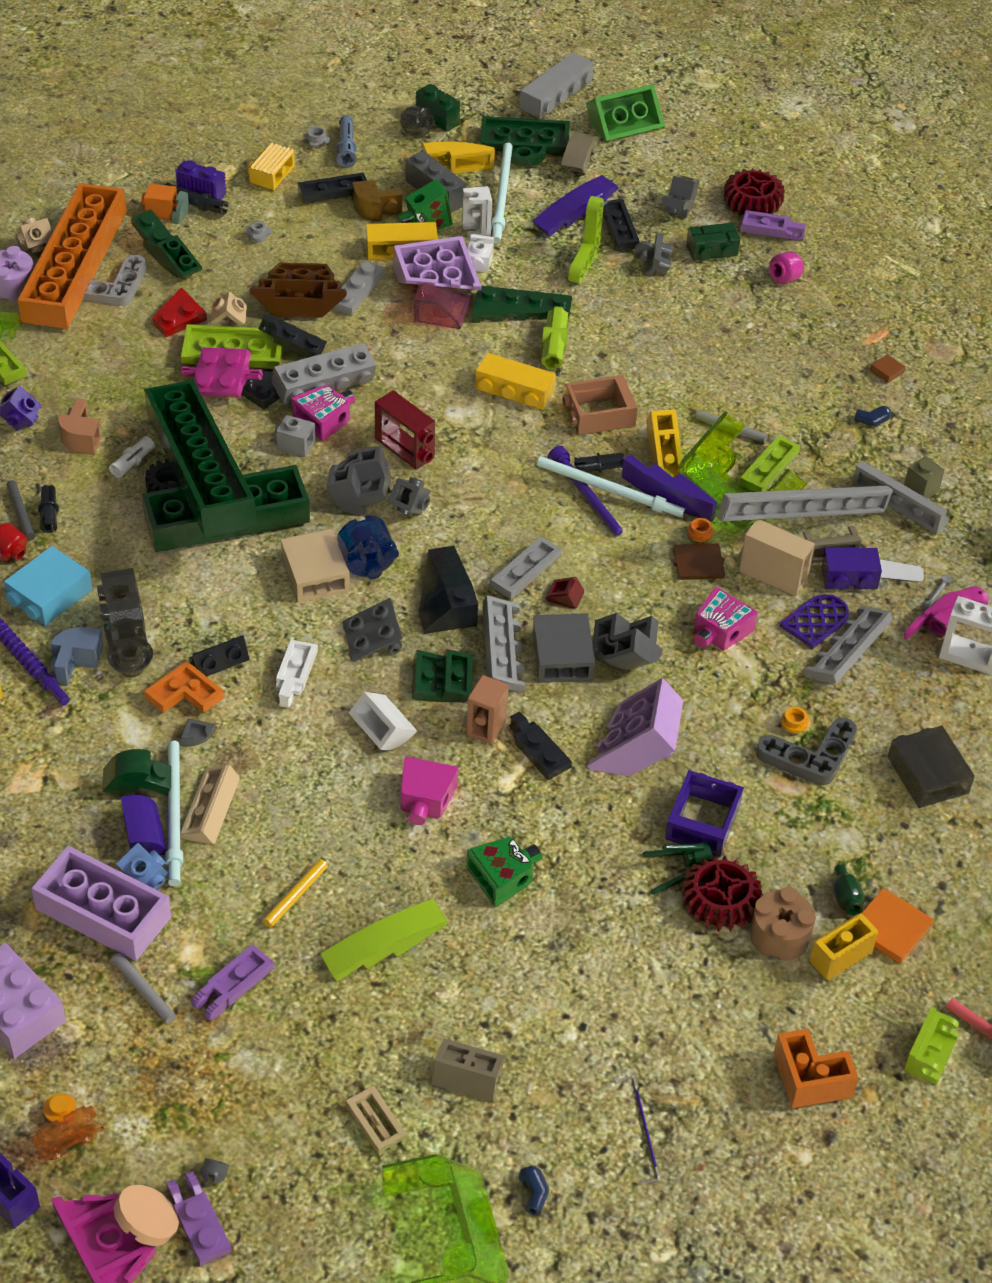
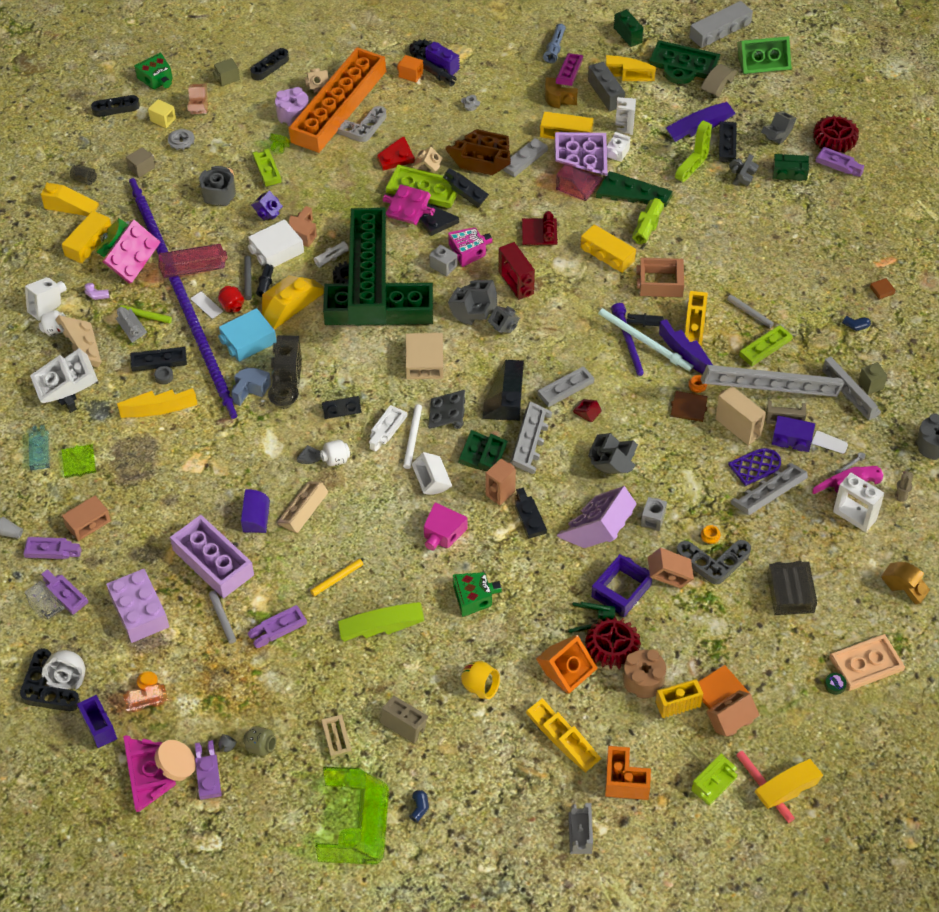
camera: 20 degrees right, 5 degrees up
dark green brick [102,749,171,797] -> none
medium blue brick [116,843,168,890] -> none
dark green slope [131,209,202,279] -> none
orange plate [144,661,225,713] -> none
light aqua bar [165,741,183,886] -> none
sand green tile [171,191,189,224] -> none
yellow brick [247,142,295,191] -> none
light grey brick [271,343,377,405] -> none
black plate [298,172,367,203] -> none
light grey plate [304,126,330,147] -> none
clear blue brick [337,515,399,579] -> none
green torso [397,179,453,229] -> none
clear smoke head [400,106,434,136] -> none
light aqua bar [491,143,512,244] -> none
dark grey brick [532,613,595,683] -> none
dark purple piece [614,1076,660,1185] -> none
clear neon green windscreen [679,411,807,528] -> none
dark pink torso [694,587,758,650] -> none
dark pink head [769,251,804,284] -> none
dark green plant [833,865,865,915] -> none
none -> olive head [243,726,277,756]
none -> white brick [248,219,304,267]
none -> yellow wedge [262,275,324,330]
none -> white head [320,440,350,467]
none -> white bar [403,404,422,469]
none -> black gear [409,38,432,58]
none -> yellow helmet [461,661,500,699]
none -> dark red hinge [522,211,558,245]
none -> yellow slope [525,698,602,773]
none -> orange slope [536,635,598,694]
none -> magenta tile [556,53,583,86]
none -> light grey hinge [568,803,593,854]
none -> light grey brick [641,497,667,531]
none -> nougat brick [648,547,694,589]
none -> nougat brick [706,690,760,737]

